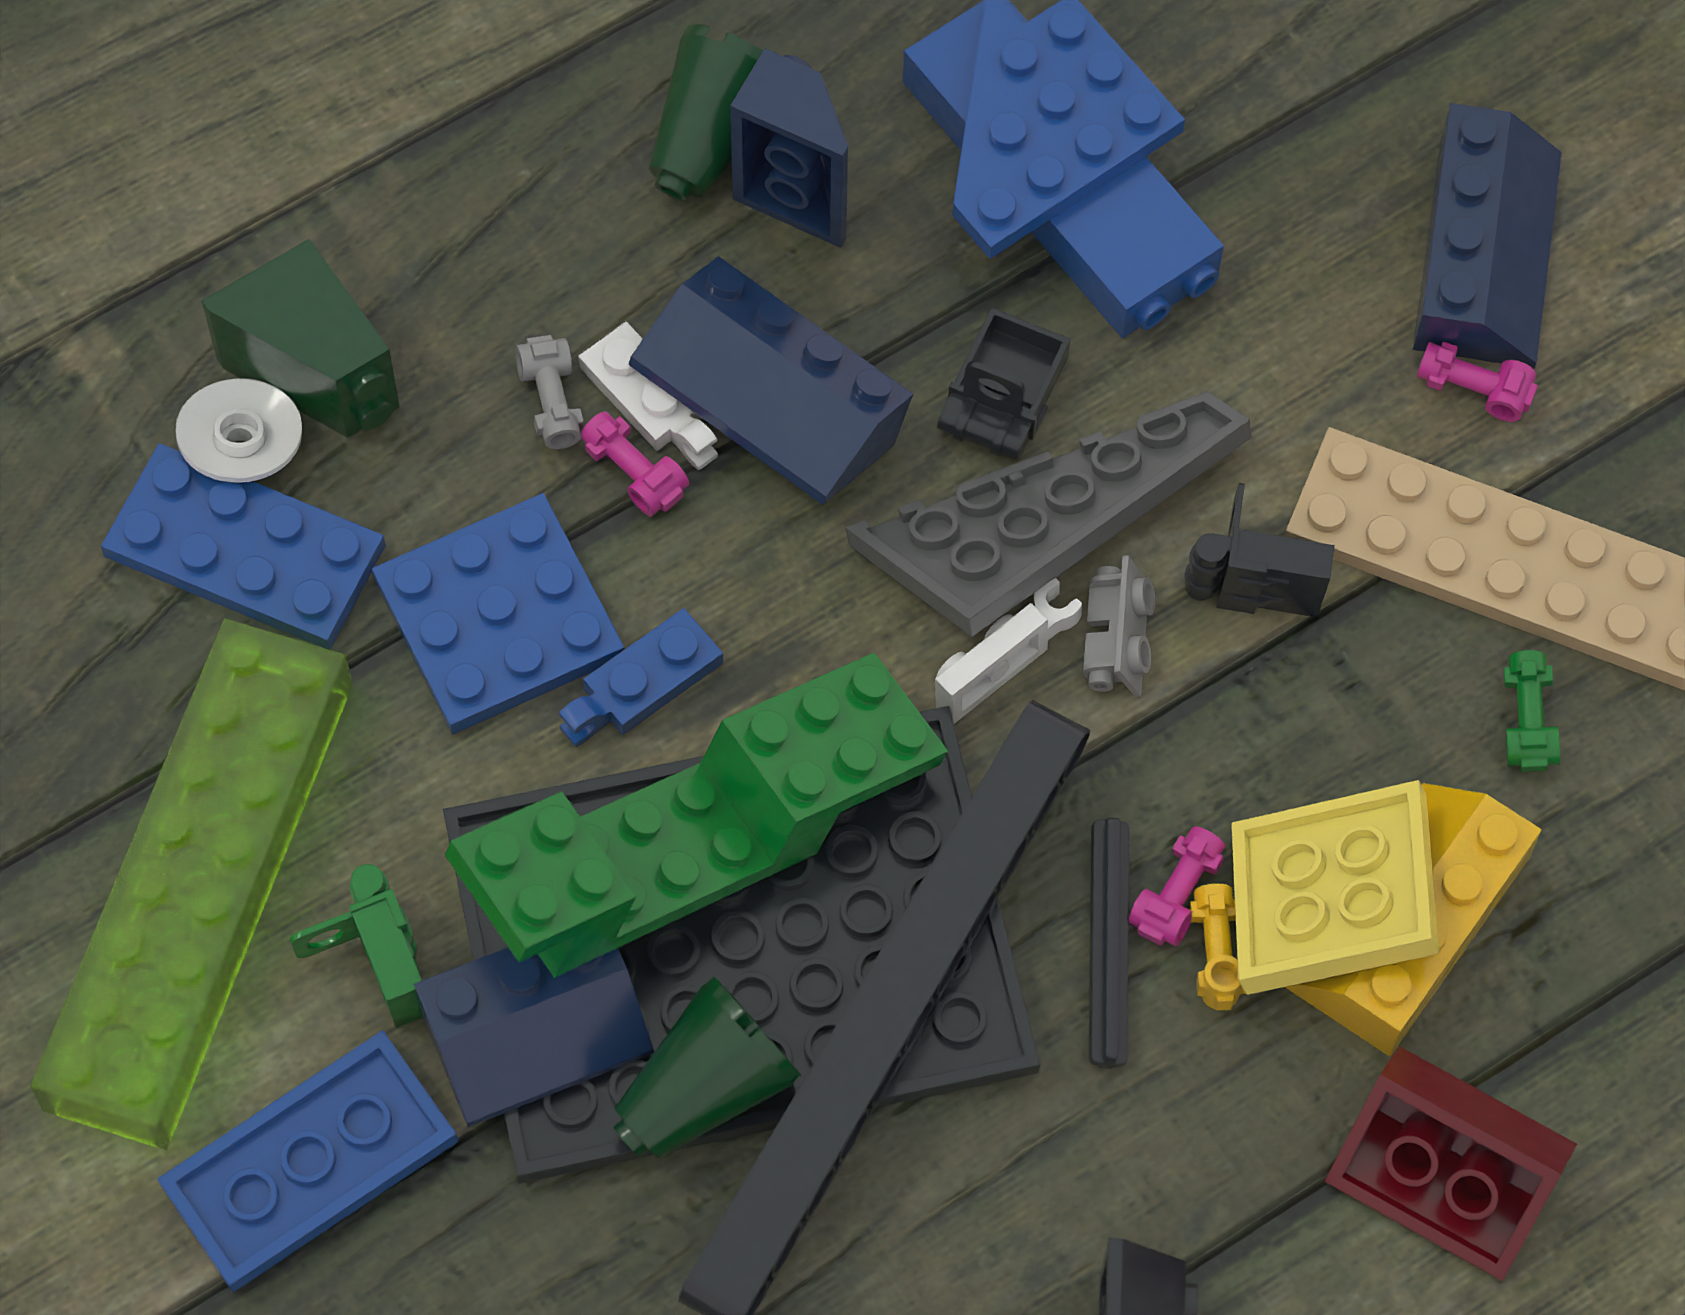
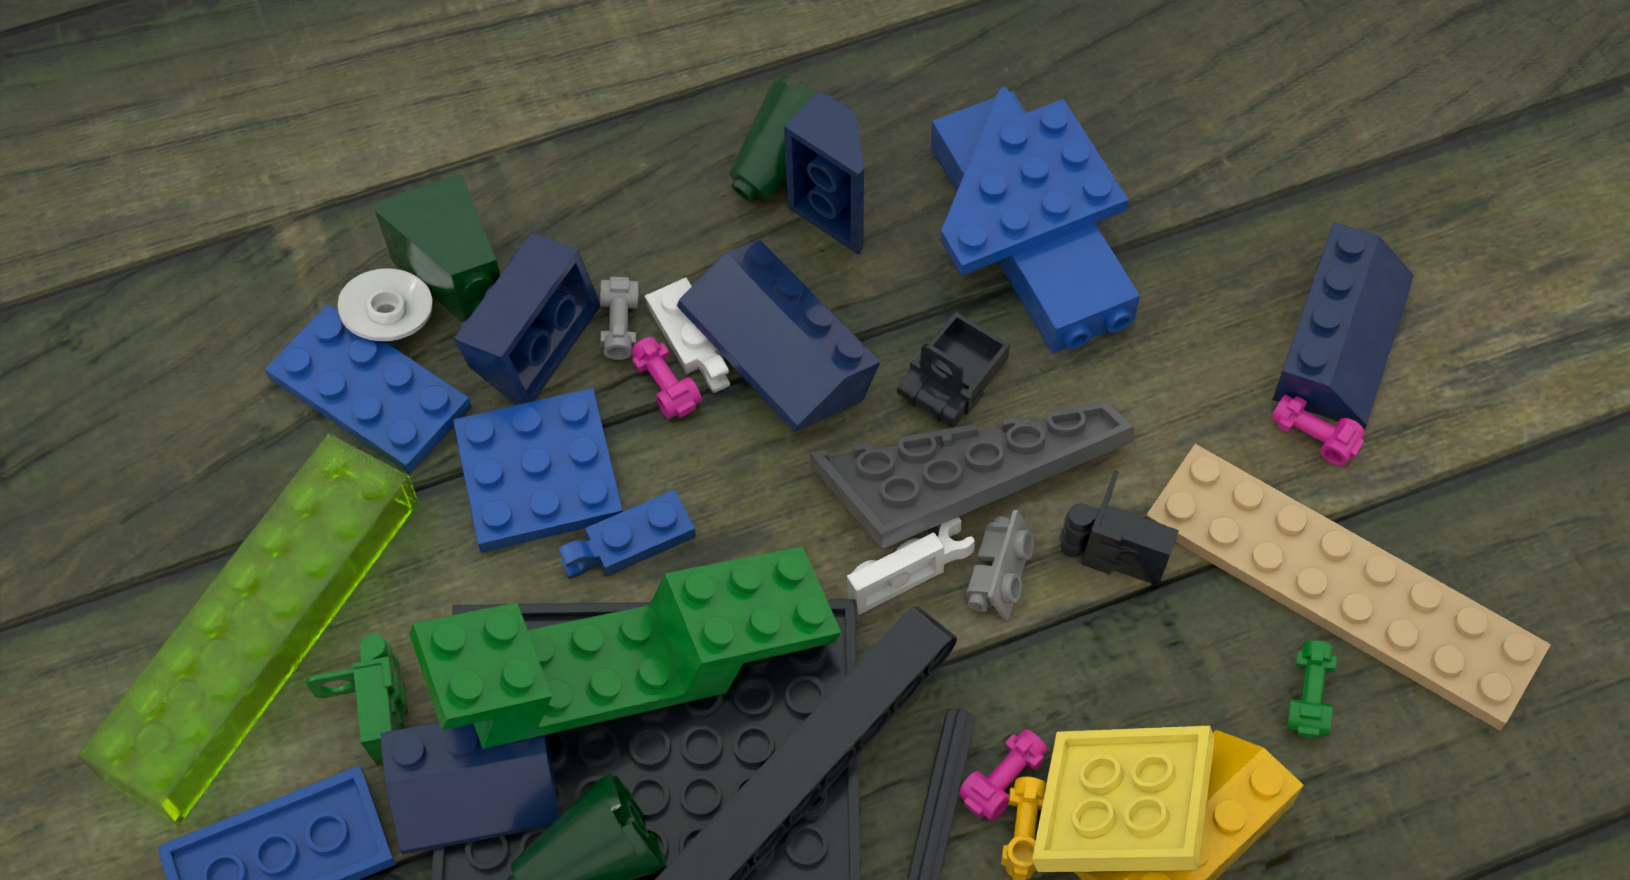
camera: 15 degrees right, 5 degrees down
none -> dark blue slope [454,232,600,405]

